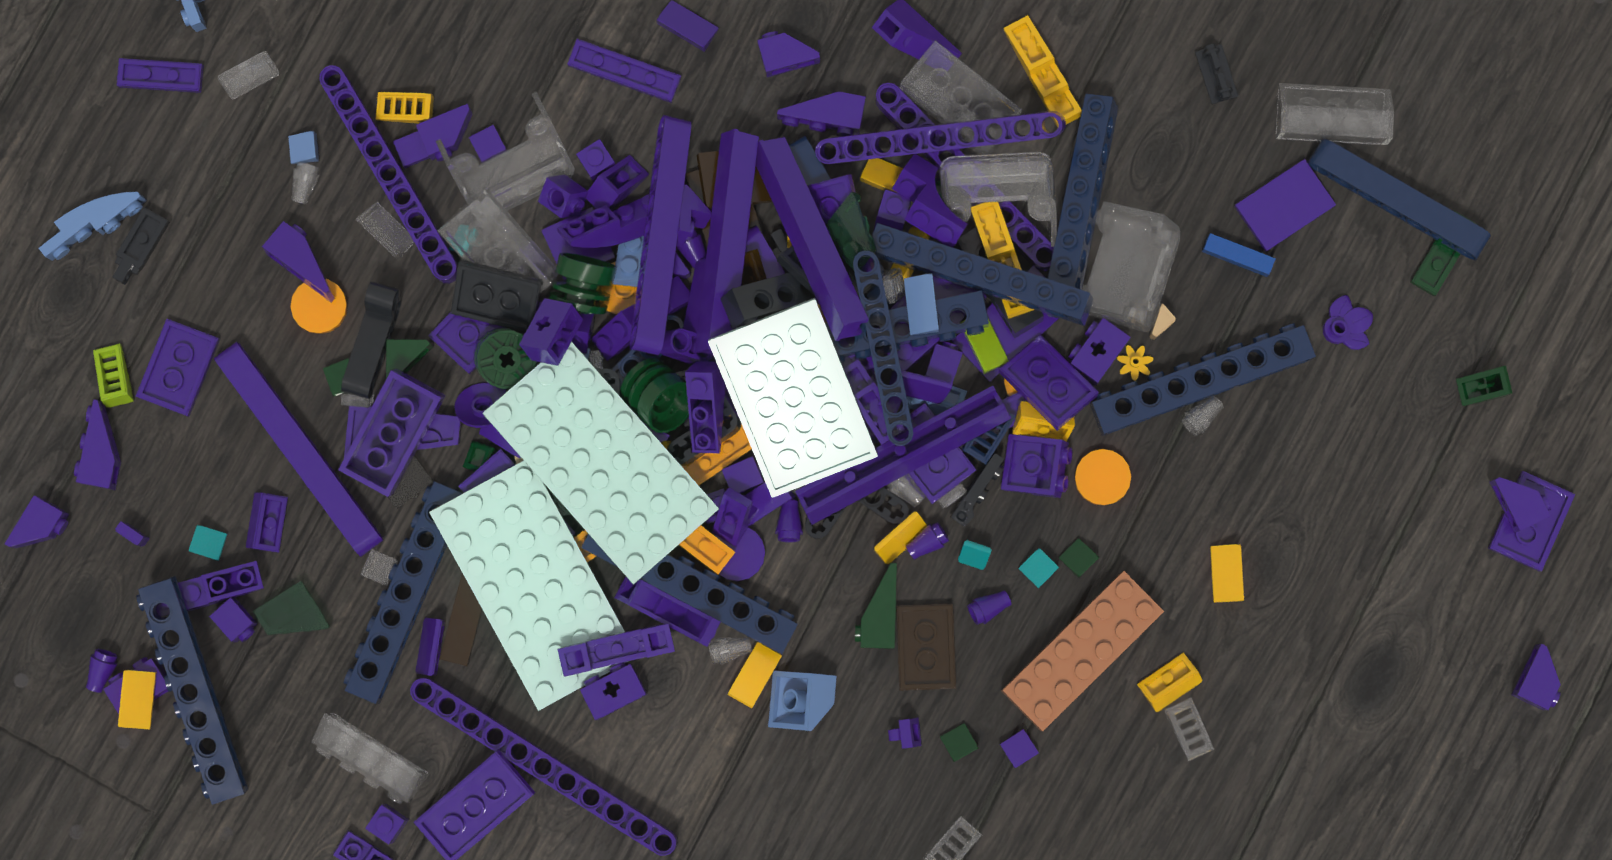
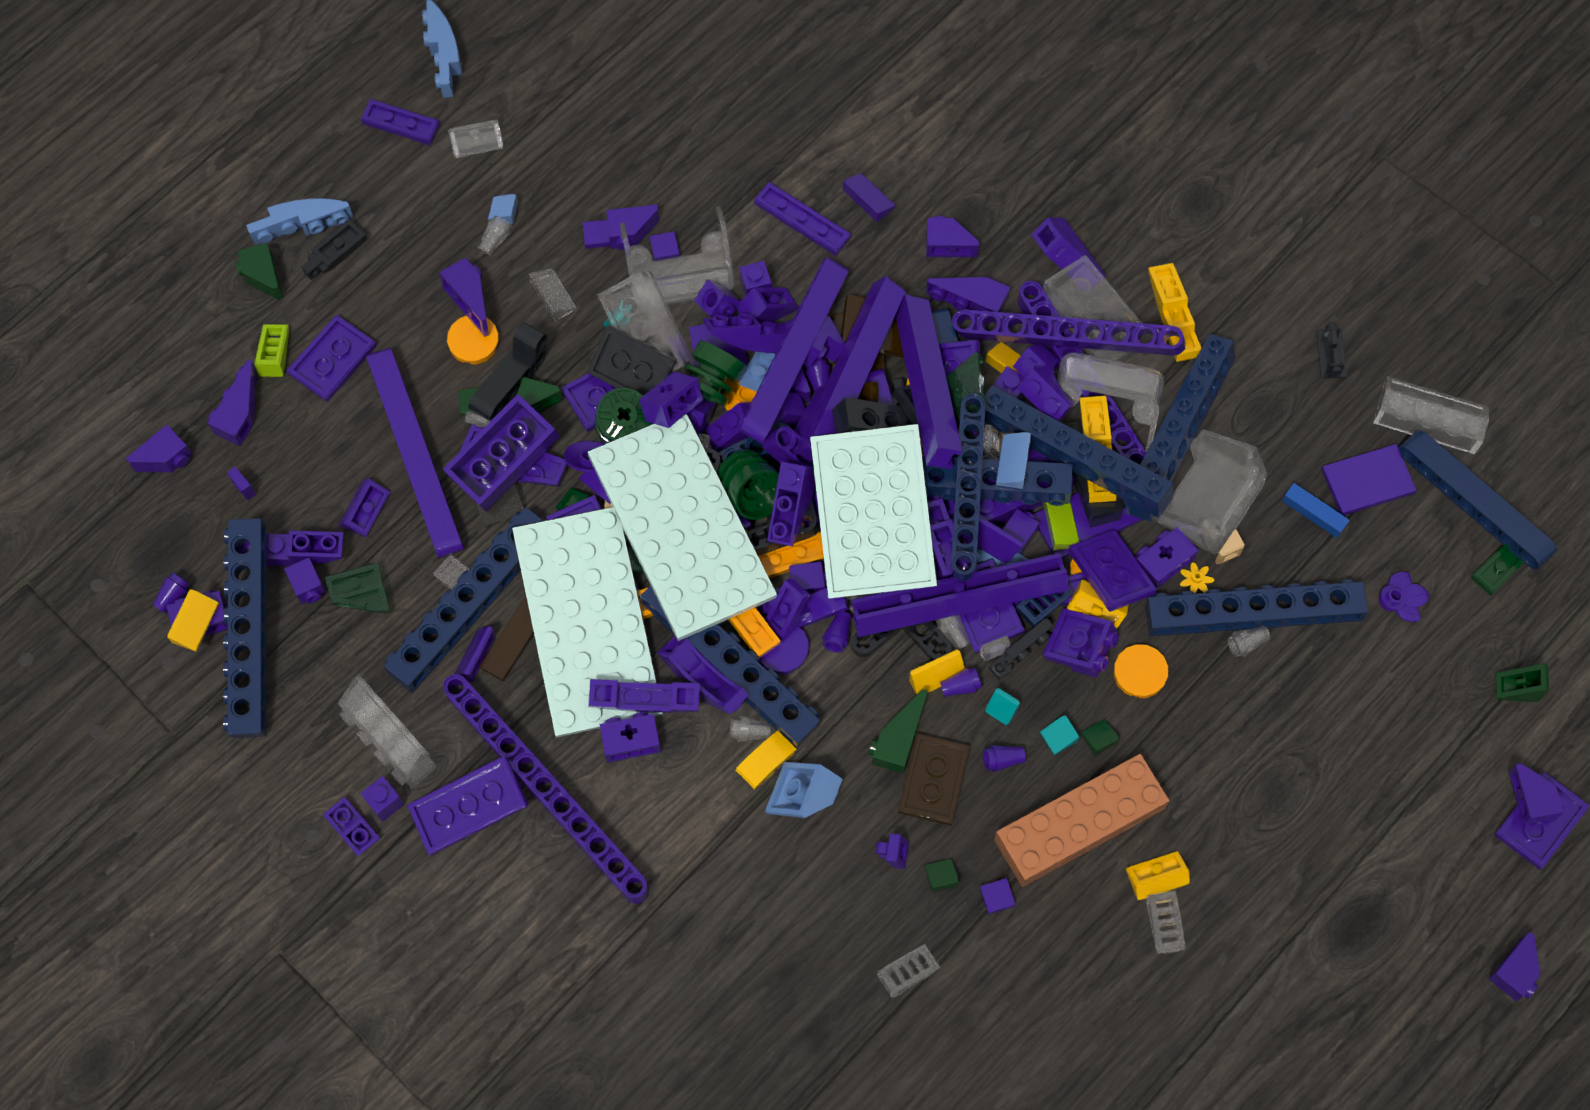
camera: 10 degrees right, 15 degrees down
teal slope [189,525,228,561] -> none
dark purple beam [319,65,458,284] -> none
yellow slope [376,92,434,124] -> none
yellow slope [1210,544,1244,603] -> none
none -> dark green slope [235,243,283,300]

